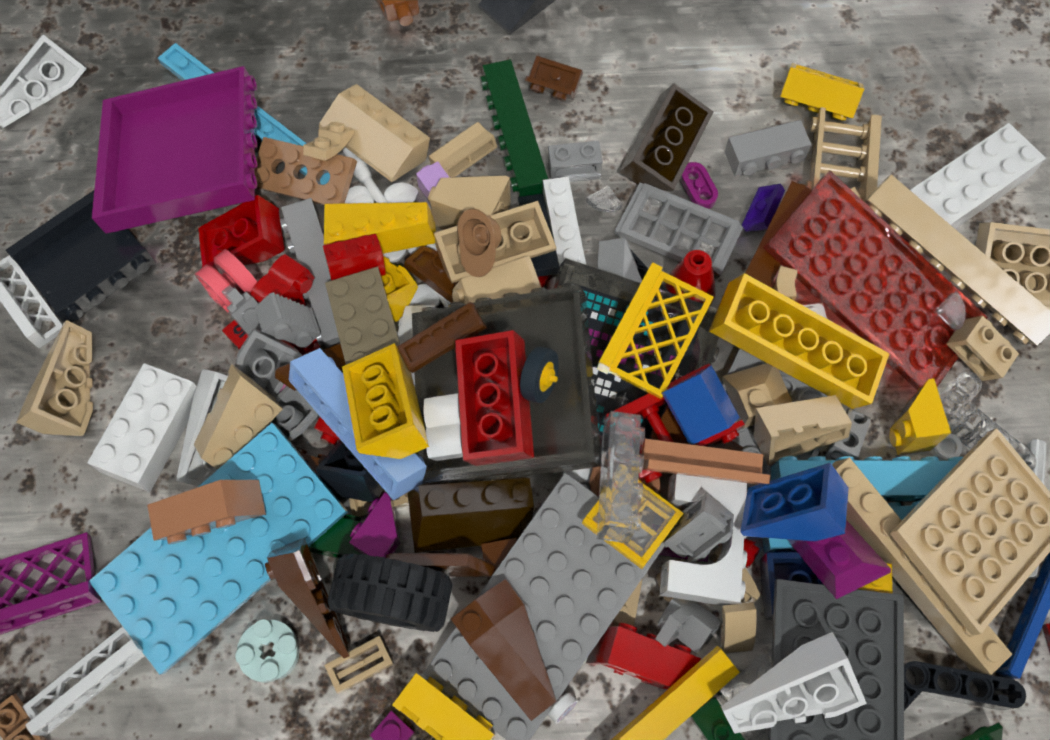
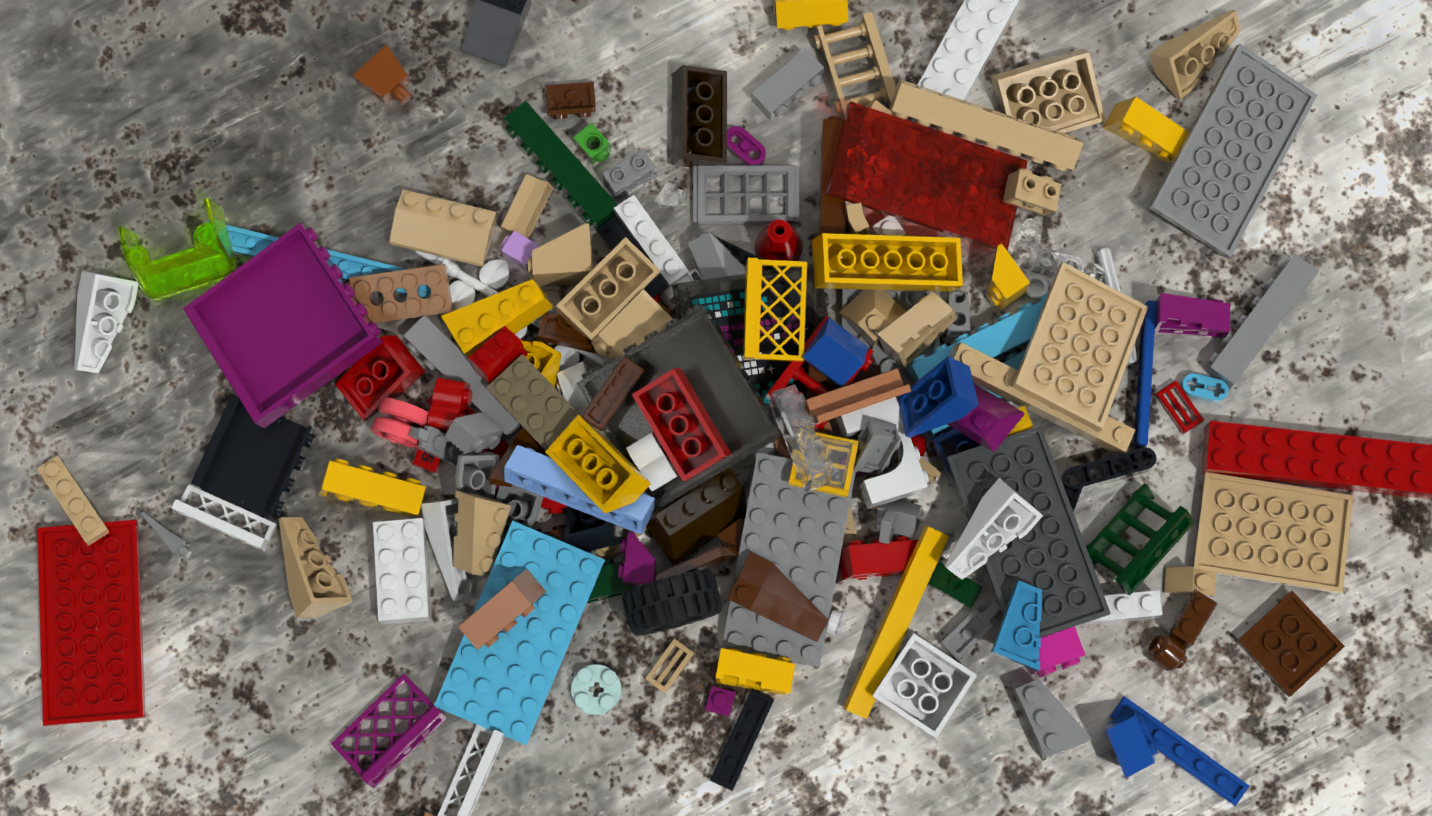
camera: 25 degrees left, 10 degrees up
reddish brown wedge [265,537,351,658] -> none
tan slope [303,122,355,161] -> none
medium nougat piece [458,209,502,277] -> none
black wheel [520,347,559,403] -> none
tan slope [720,602,756,654] -> none
dark purple plate [742,183,785,232] -> none
clear tile [935,291,966,331] -> none
none -> clear neon green windscreen [118,198,236,300]
none -> yellow wedge [318,459,426,518]
none -> bright green brick [573,123,611,165]

